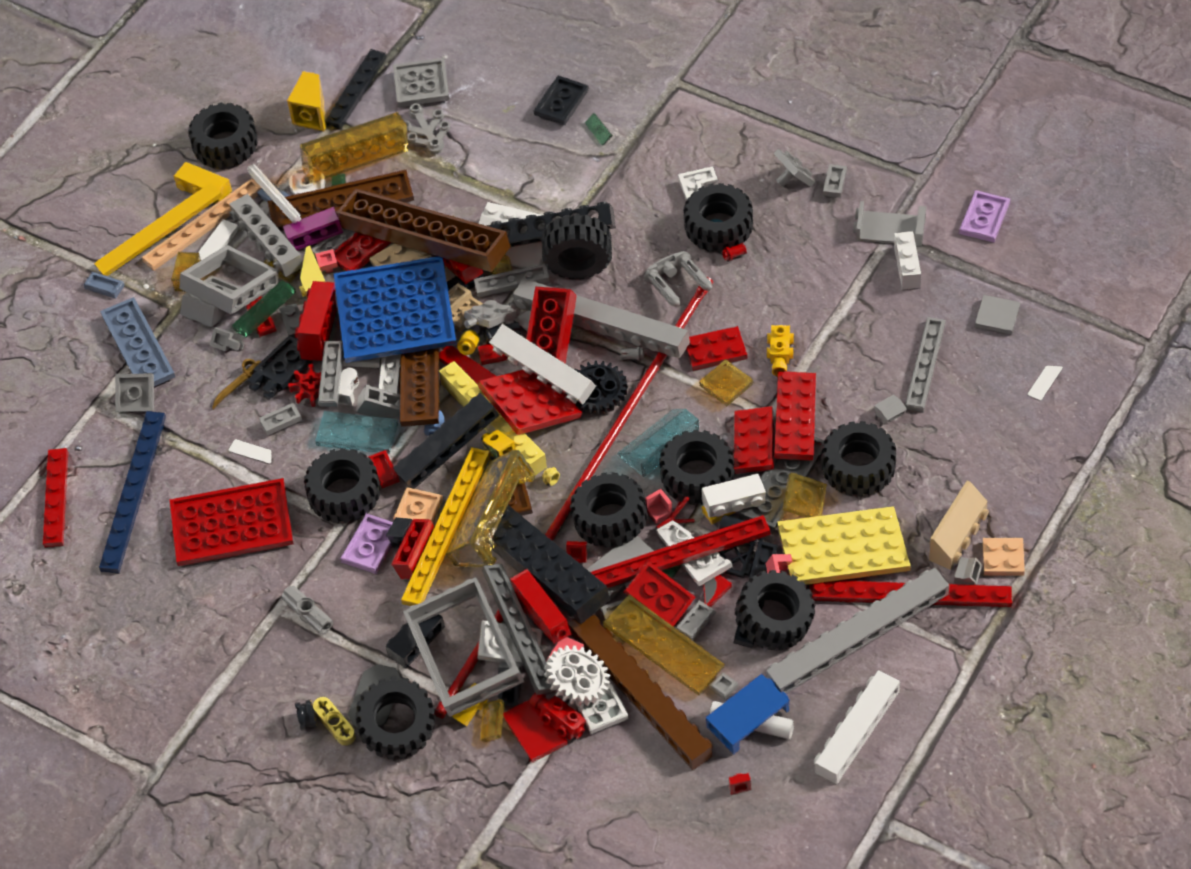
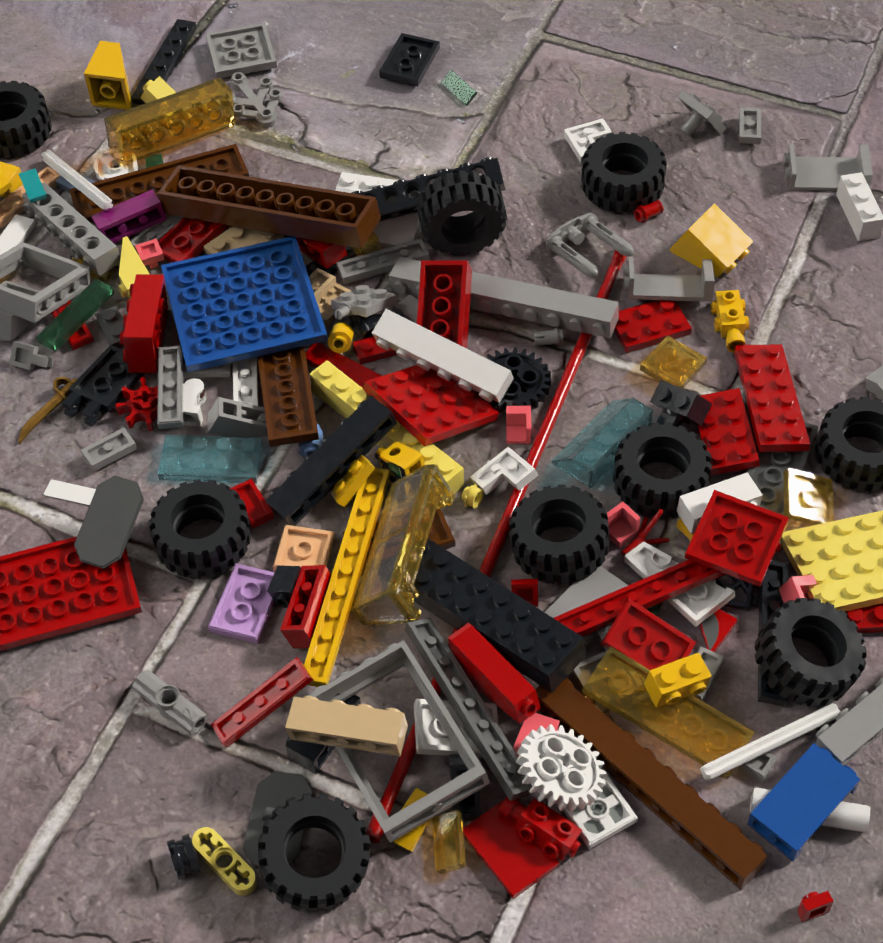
camera: 10 degrees left, 0 degrees up
none -> teal piece [19,168,47,203]
none -> dark grey shield [74,475,144,569]
none -> light yellow brick [141,76,178,115]
none -> red tile [210,657,314,748]
none -> tan brick [285,696,408,756]
none -> yellow plate [331,455,375,508]
none -> white plate [470,447,538,495]
none -> coral panel [506,406,531,444]
none -> light grey panel [623,257,715,302]
none -> yellow brick [644,653,712,708]
none -> black brick [650,380,712,427]
none -> yellow slope [669,203,753,278]
none -> red plate [685,490,789,587]
none -> white axle [700,703,841,781]

